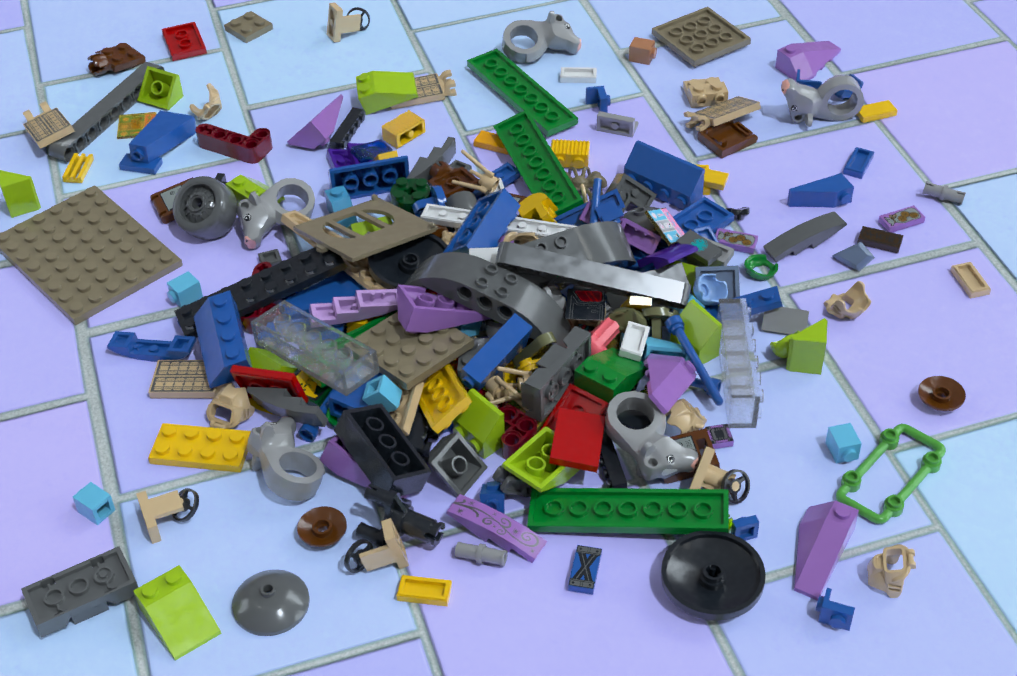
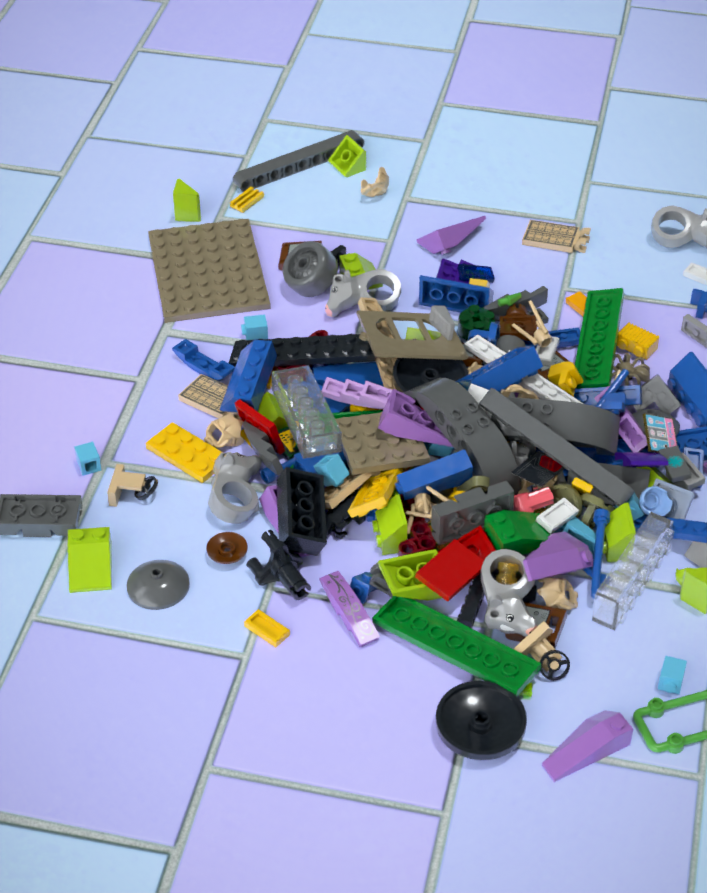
camera: 30 degrees right, 0 degrees up
tan tile [22,101,75,149] -> none
reddish brown plate [87,43,146,76] -> none
clear yellow piece [117,112,157,139] -> none
blue tile [119,153,163,175] -> none
blue slope [129,110,196,163] -> none
red tile [161,22,207,61] -> none
dark red beam [195,123,273,164] -> none
dark tan plate [224,11,273,43] -> none
dark grey tile [258,249,282,266] -> none
dark azure slope [325,185,358,228] -> none
tan piece [326,2,370,43] -> none
black piece [329,107,365,149] -> none
tan piece [344,518,409,573] -> none
lime slope [356,71,418,115] -> none
yellow brick [381,110,426,149] -> none
dark grey slope [428,432,488,497] -> none
light grey pin [455,541,508,566] -> none
green plate [467,48,578,137] -> none
tile [568,545,602,595] -> none
tile [705,424,734,449] -> none
blue plate [731,515,760,541] -> none
blue bracket [816,588,855,631] -> none
tan helmet [867,544,916,598] -> none
none -> light grey slope [429,305,455,340]
none -> clear yellow wheel [496,562,519,585]
none -> bright green bar [498,292,522,307]

